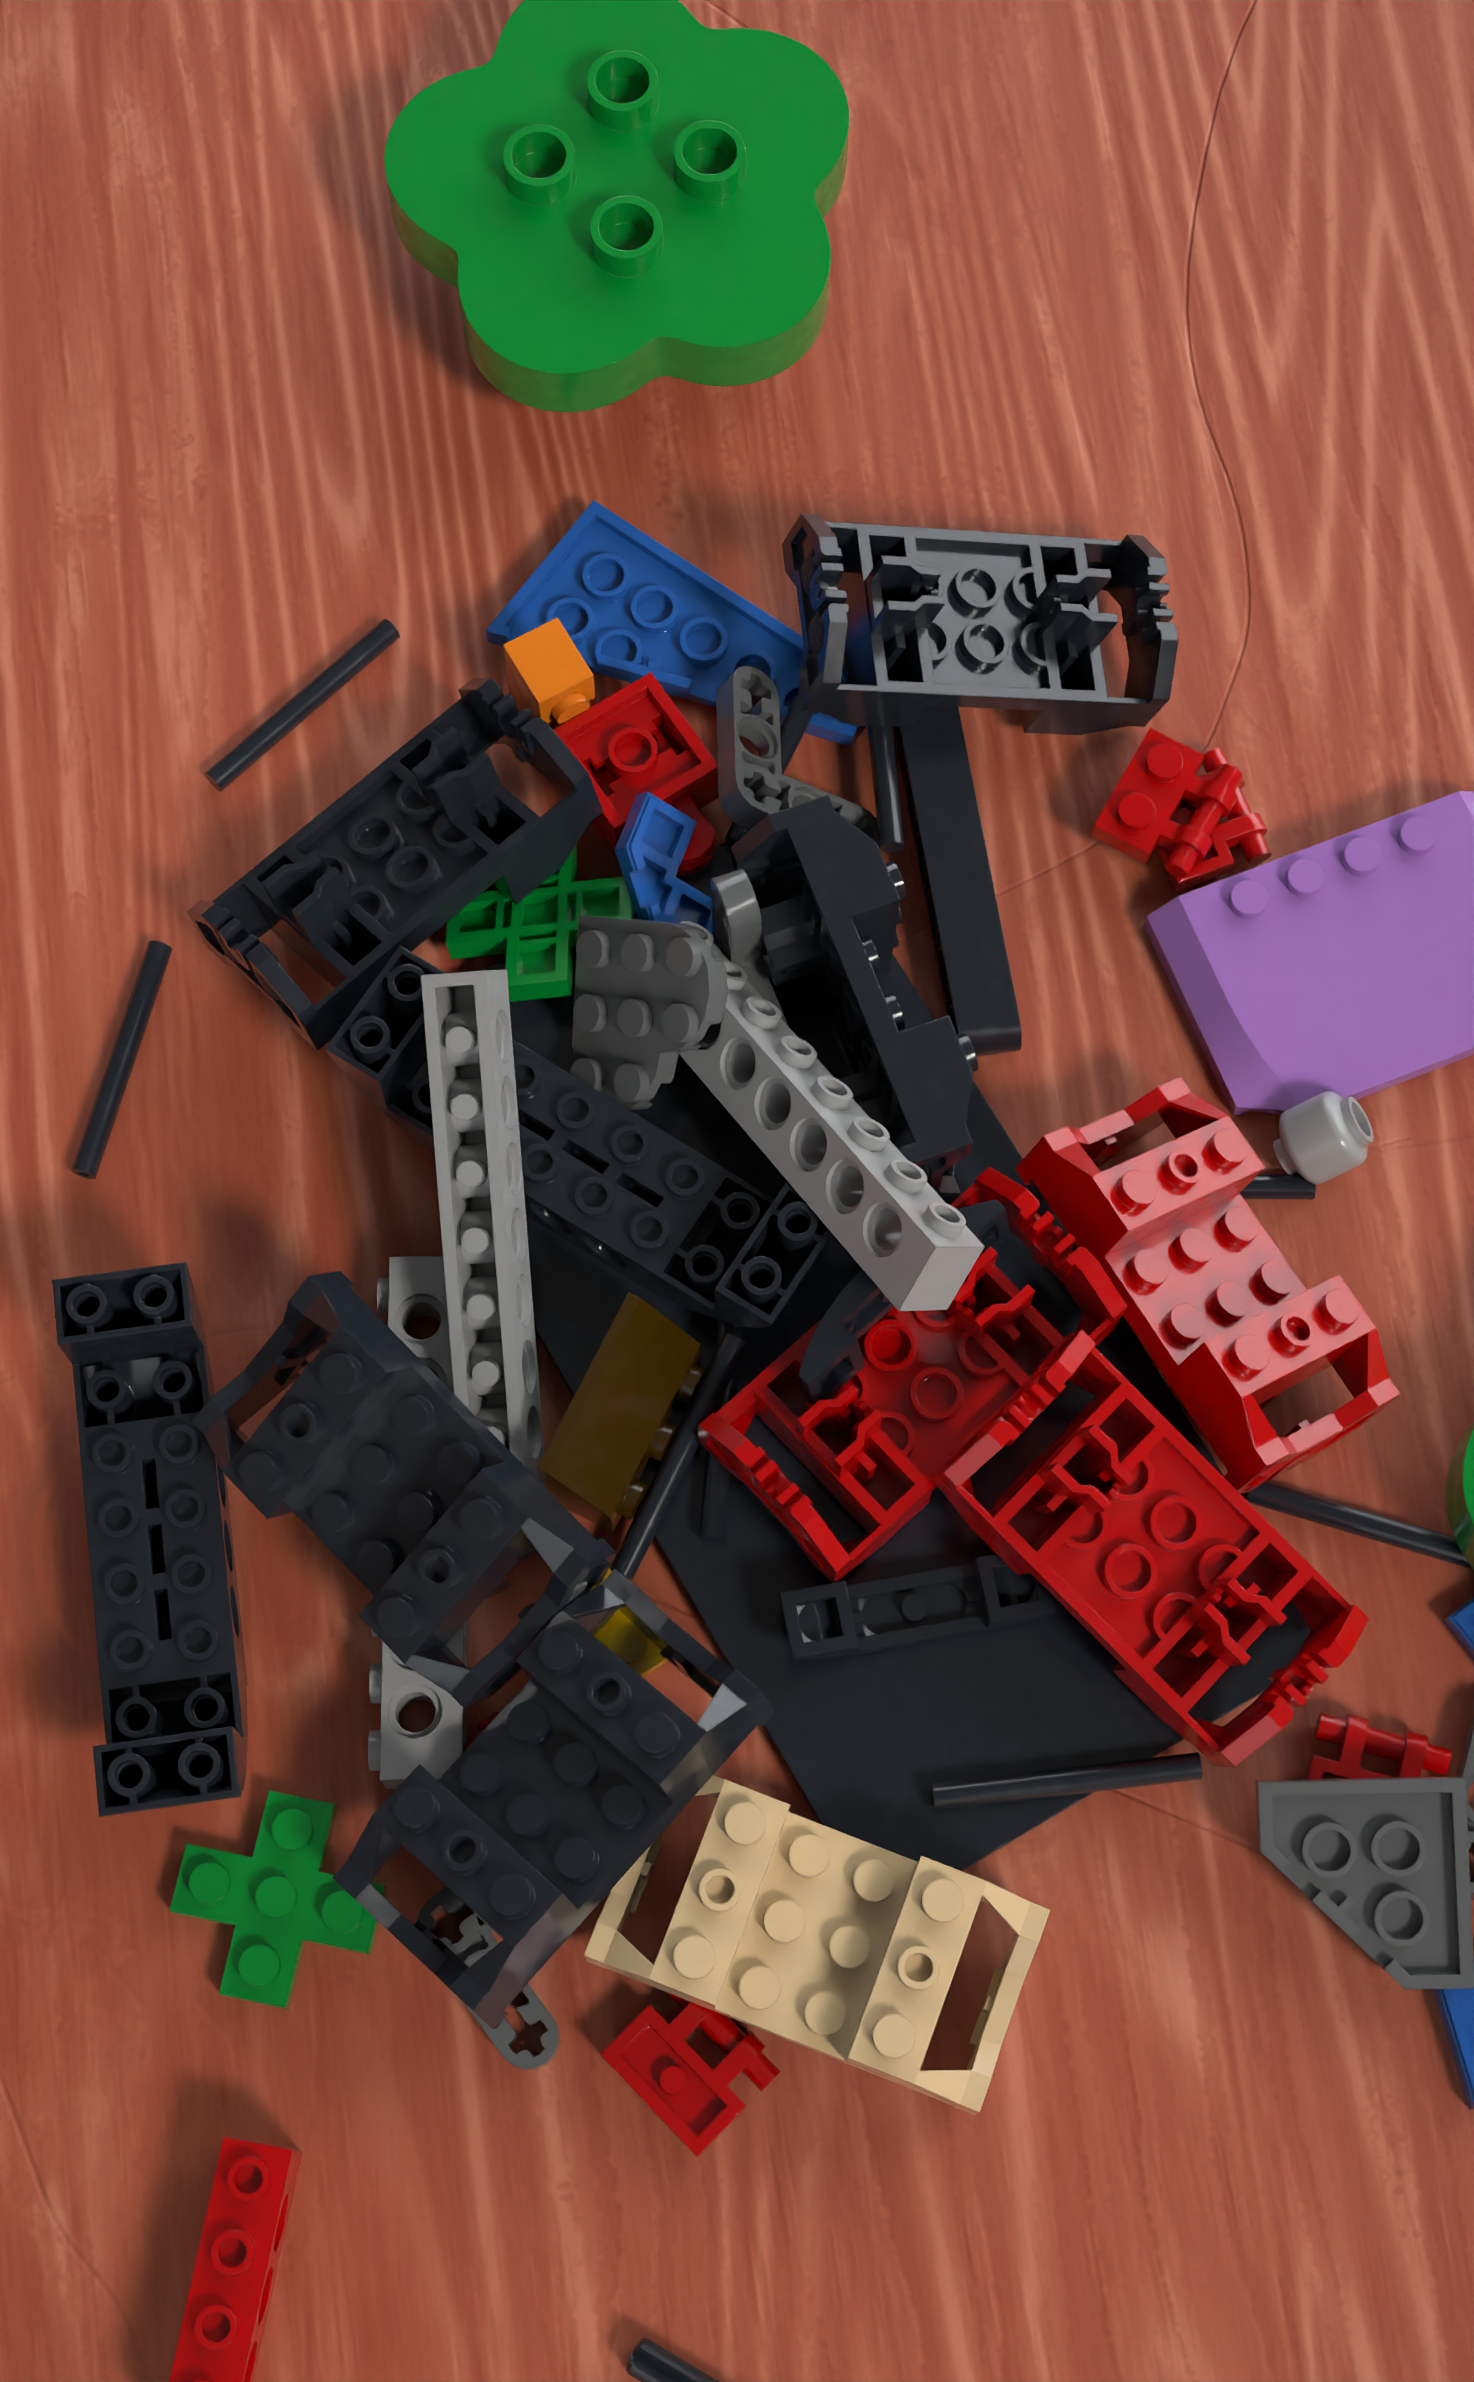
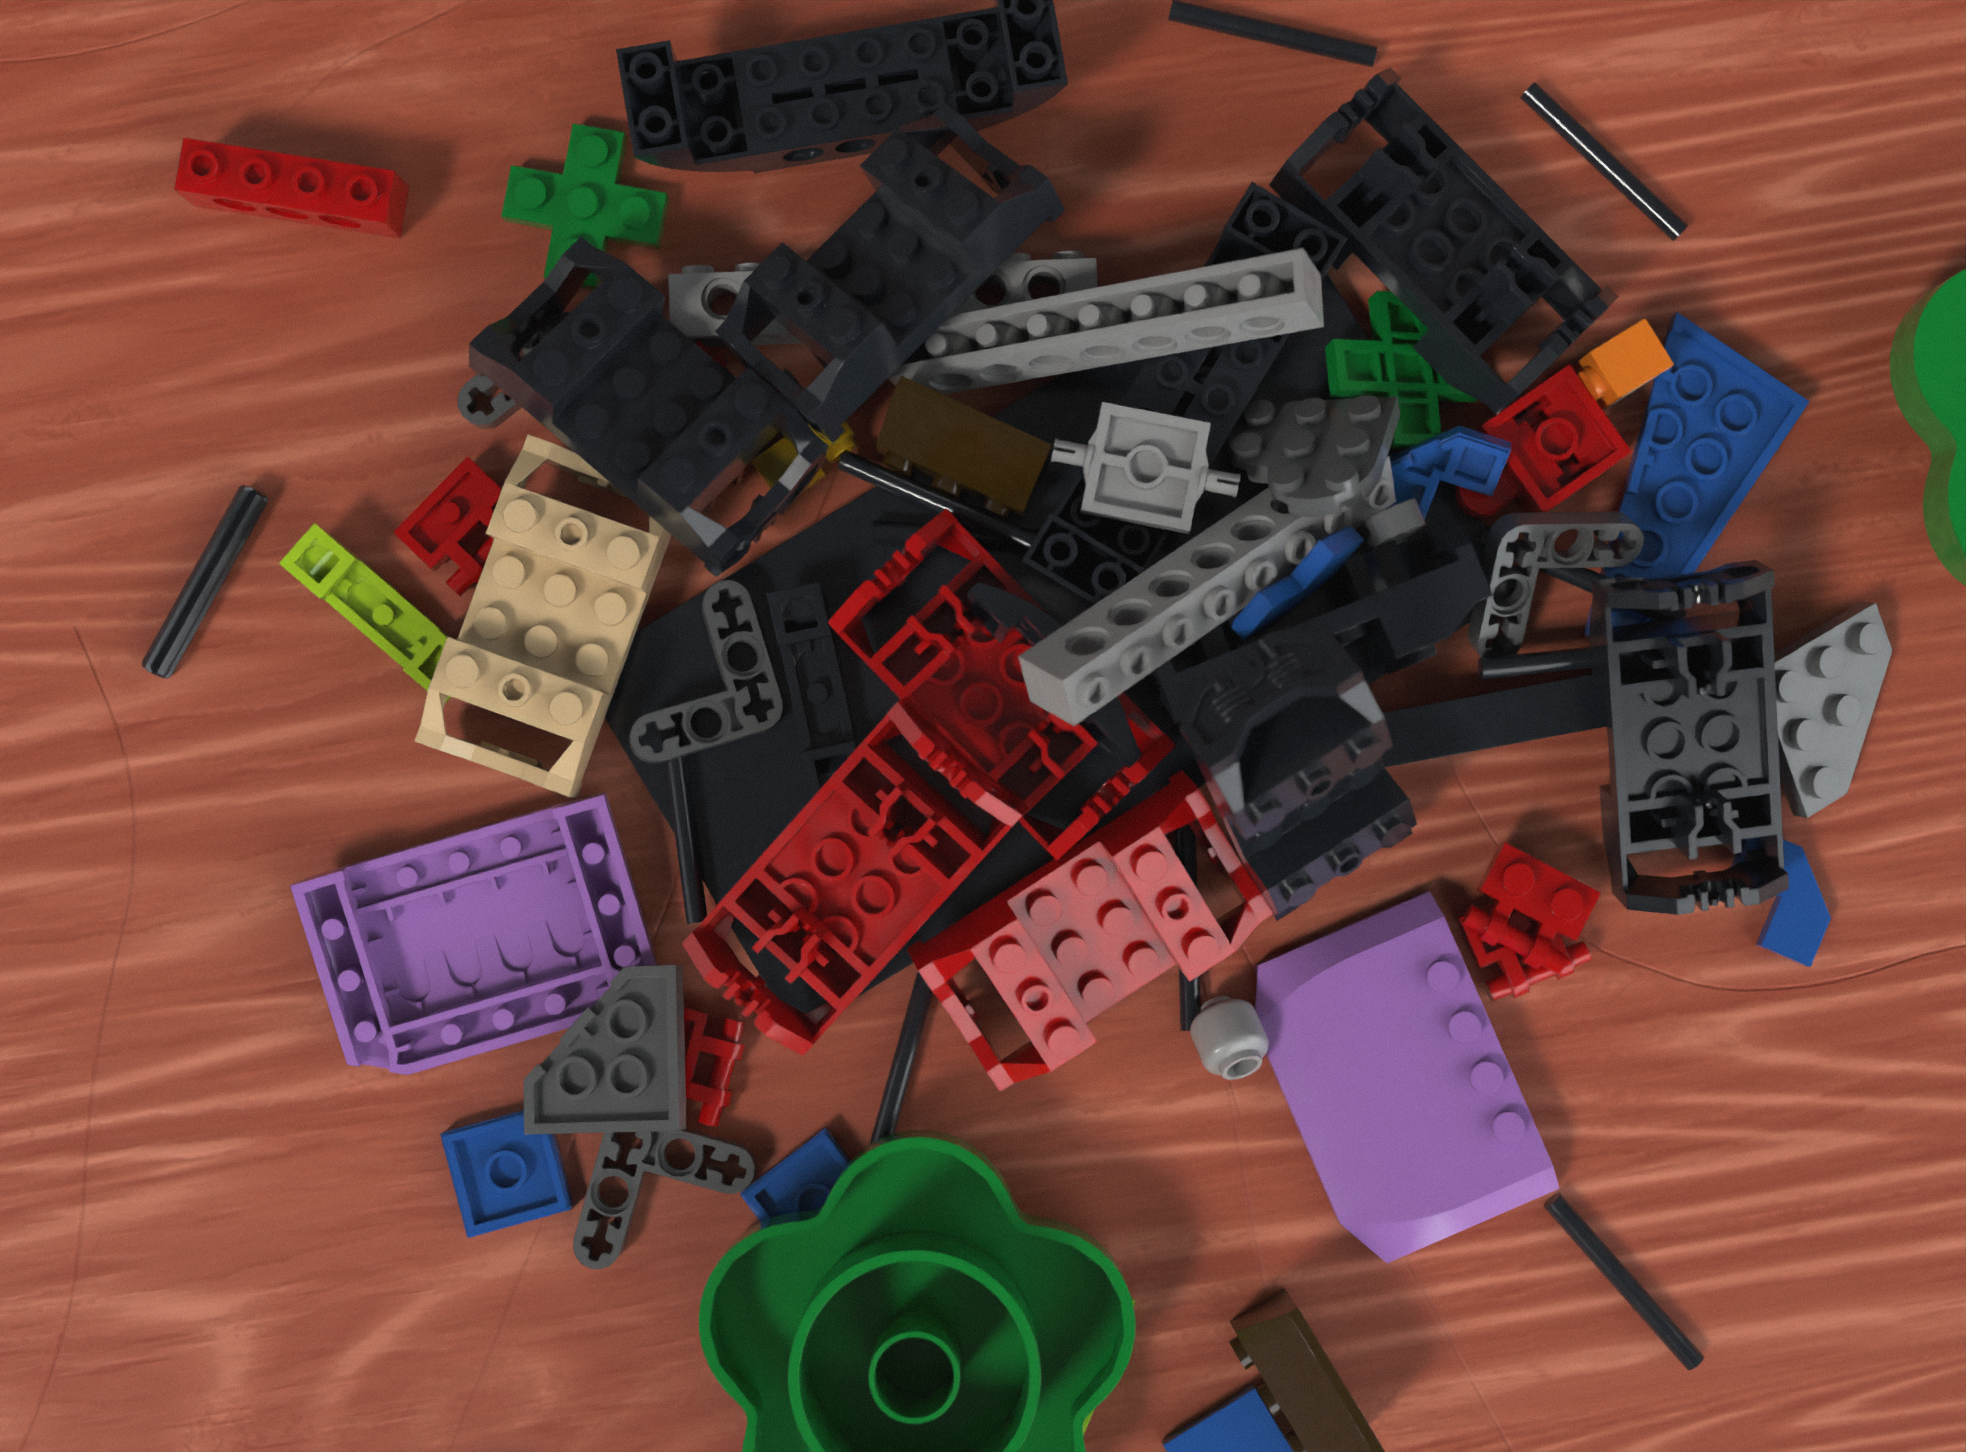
camera: 90 degrees right, 15 degrees up
none -> lime slope [279,523,451,704]
none -> medium lavender slope [290,792,659,1075]
none -> dark grey beam [629,580,783,764]
none -> light grey plate [1051,402,1240,534]
none -> black piece [1179,631,1417,921]
none -> blue tile [1232,526,1364,641]
none -> blue tile [1731,837,1831,967]
none -> plate [1774,602,1892,818]

